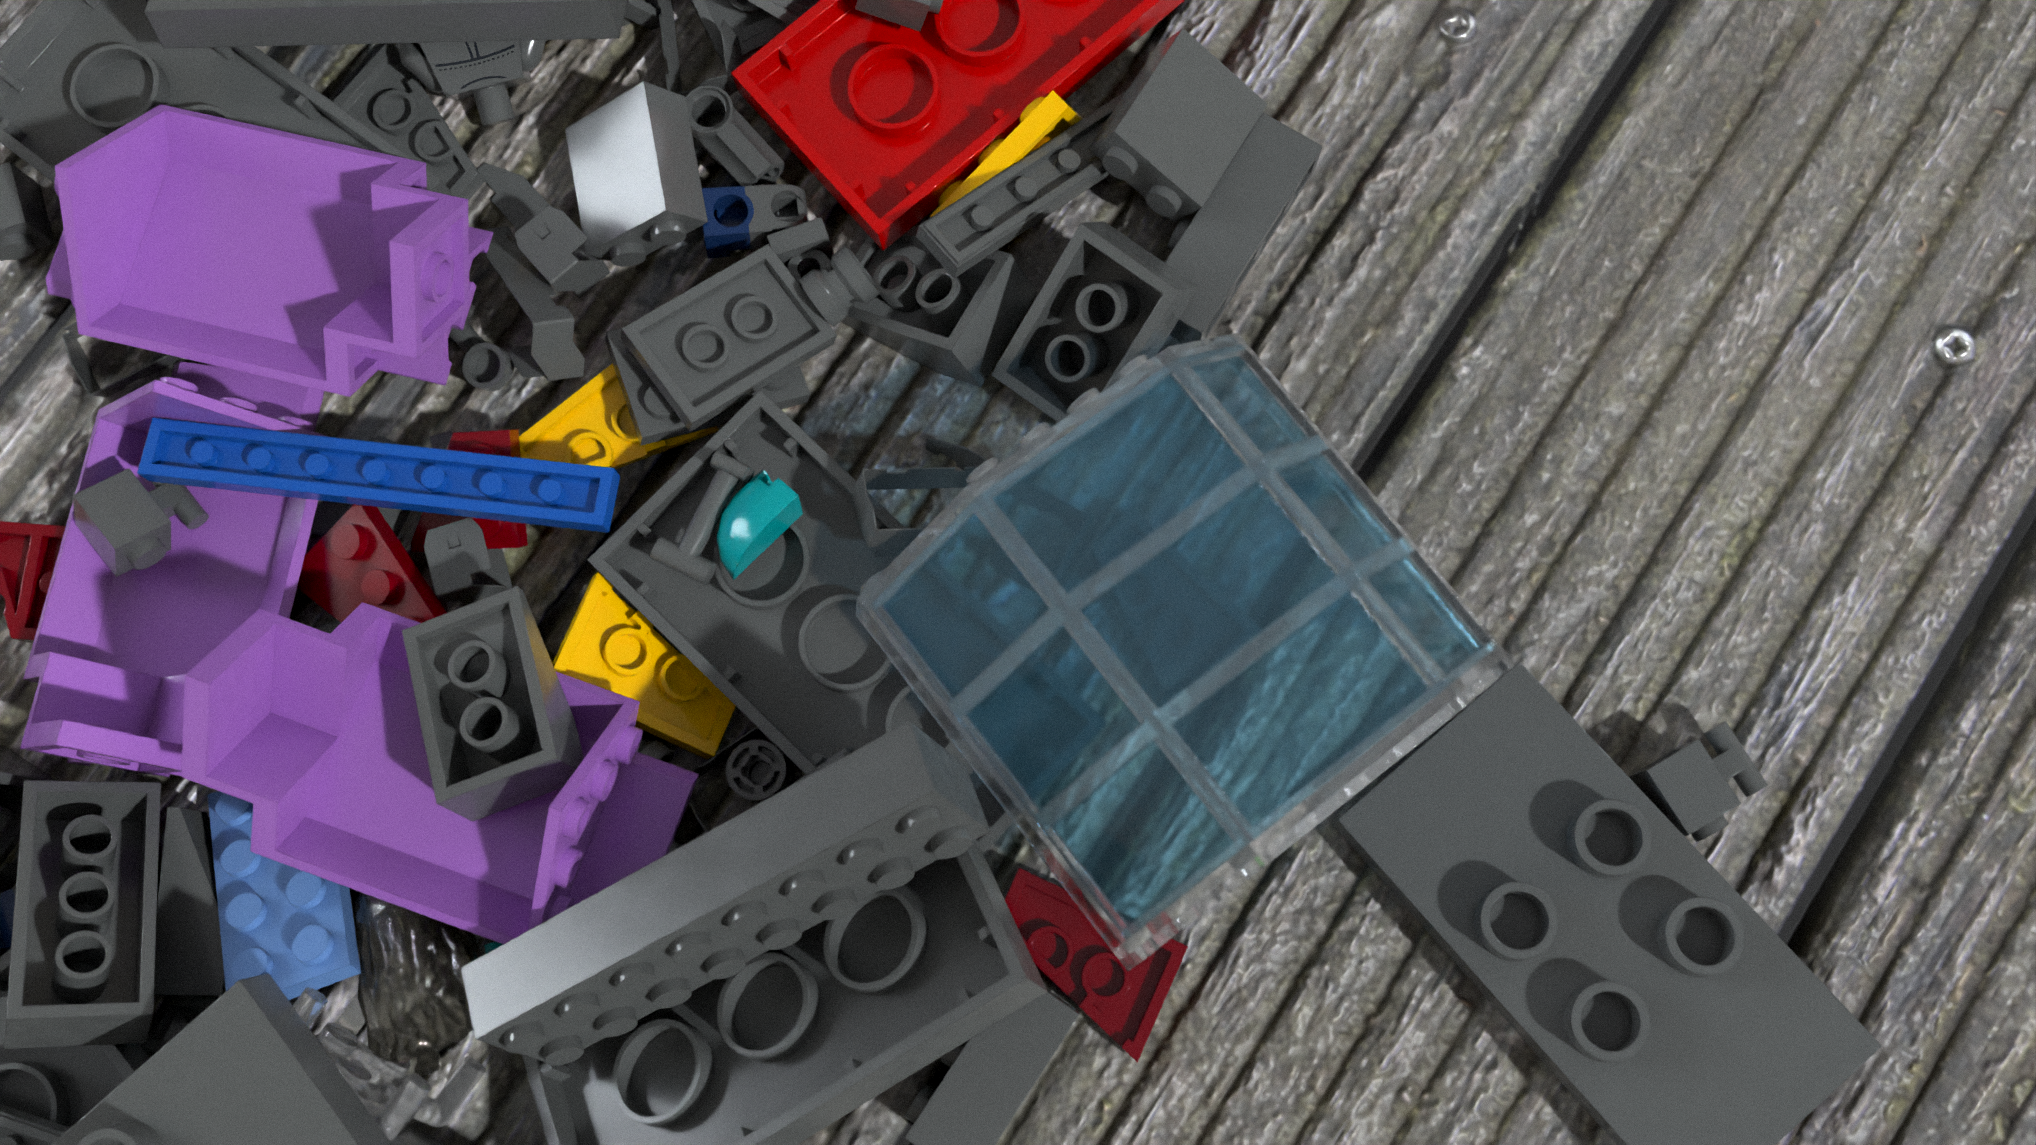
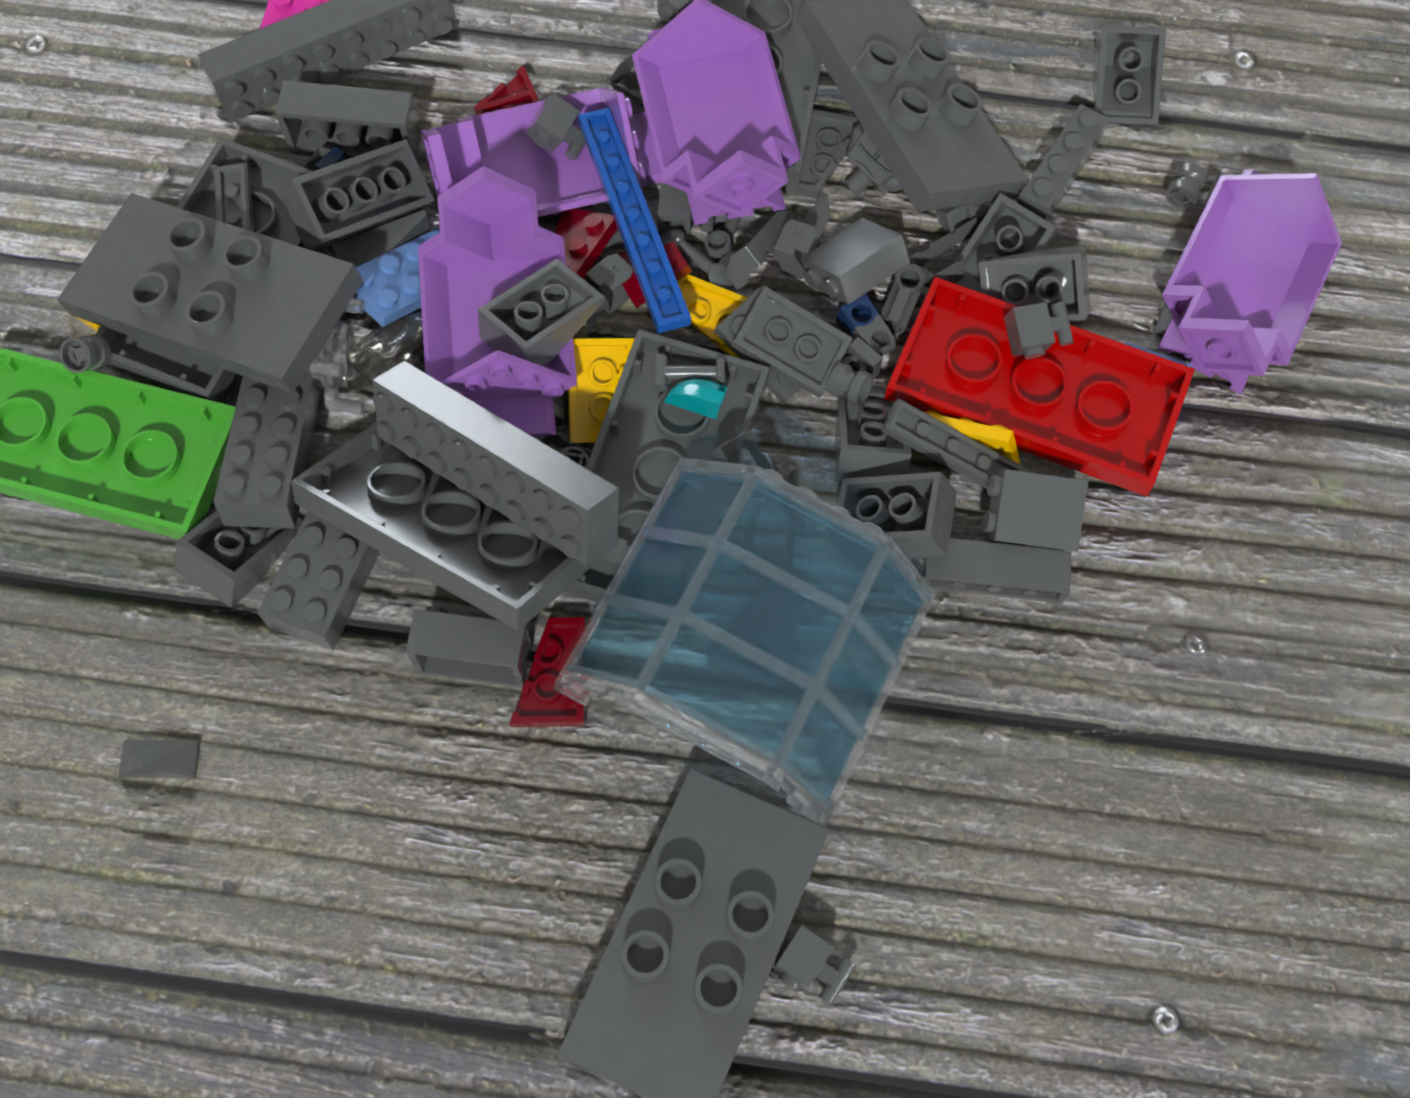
camera: 55 degrees right, 10 degrees down
none -> dark grey brick [658,184,714,237]
none -> dark grey bar [660,229,734,291]

